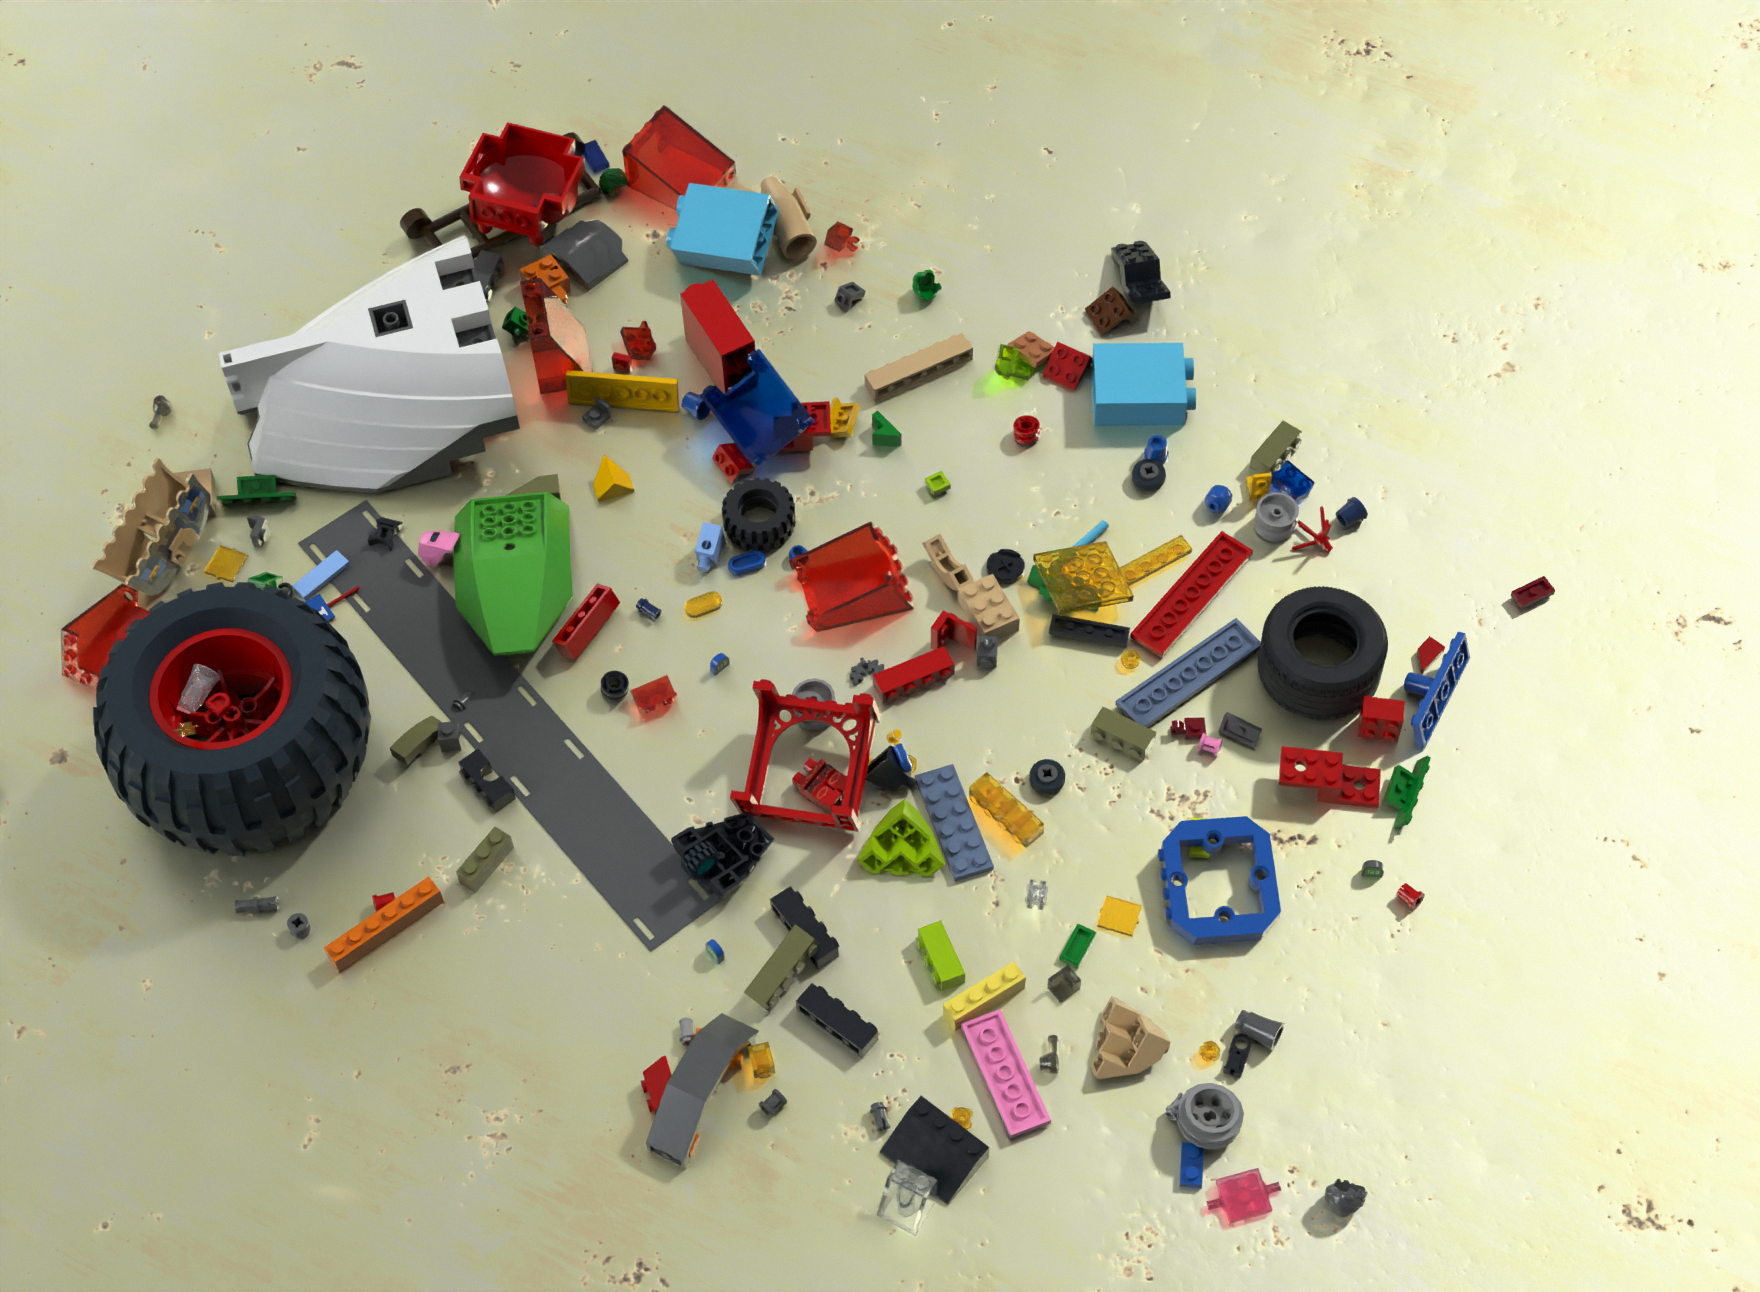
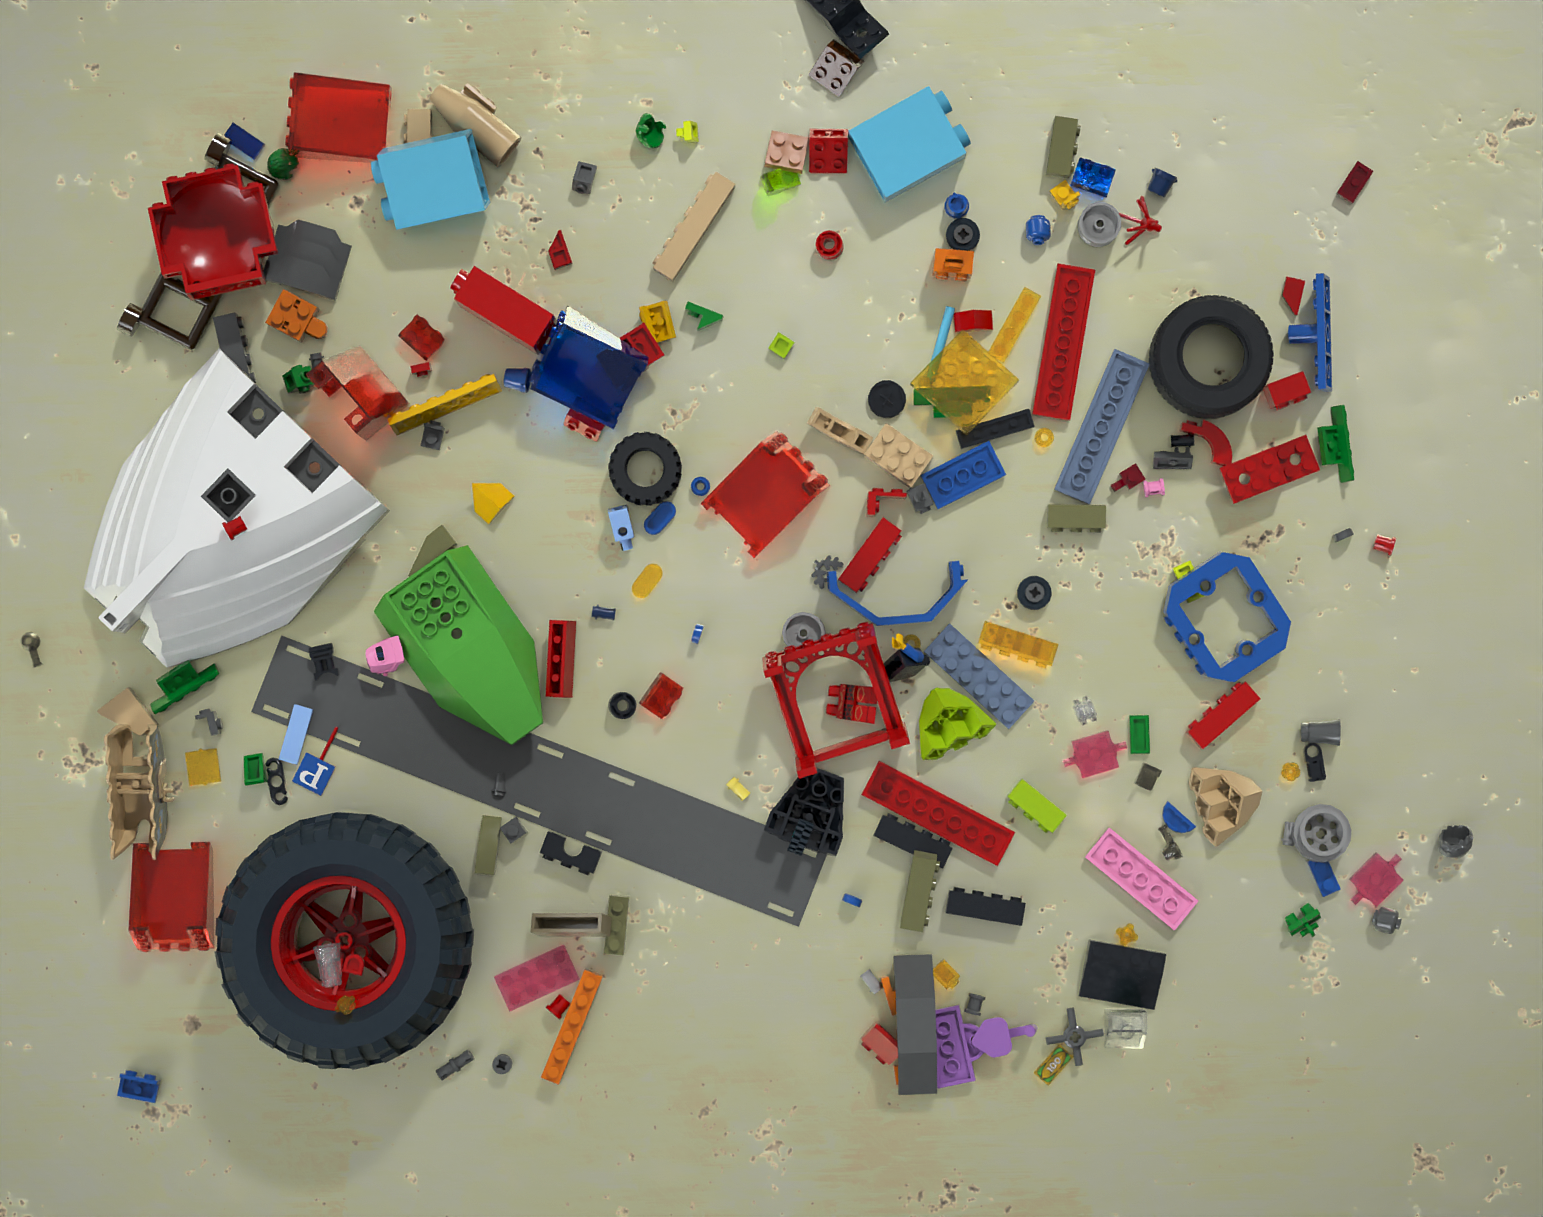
camera: 25 degrees left, 30 degrees up
clear red brick [824,221,860,252] -> none
dark grey pin [870,1102,890,1131] -> none
light yellow brick [943,961,1026,1031] -> none
clear yellow piece [1097,896,1142,937] -> none
none -> red bush [222,516,248,541]
none -> clear pink plate [494,944,580,1012]
none -> dark tan brick [530,913,612,937]
none -> red tile [548,230,573,270]
none -> neon yellow tile [676,121,699,143]
none -> light yellow pin [726,777,751,801]
none -> blue panel [827,561,969,626]
none -> red plate [861,761,1015,866]
none -> blue plate [920,441,1006,509]
none -> orange brick [932,248,974,282]
none -> medium lavender plate [936,1005,1038,1089]
none -> red slope [954,310,993,332]
none -> clear yellow tile [1033,1044,1073,1086]
none -> dark grey bar [1045,1007,1104,1066]
none -> clear pink plate [1063,730,1127,778]
none -> blue tile [1162,801,1196,833]
none -> black pin [1171,433,1194,448]
none -> red arch [1179,420,1232,466]
none -> red brick [1186,681,1261,749]
none -> green hips [1285,903,1321,937]
none -> dark grey head [1372,907,1402,934]

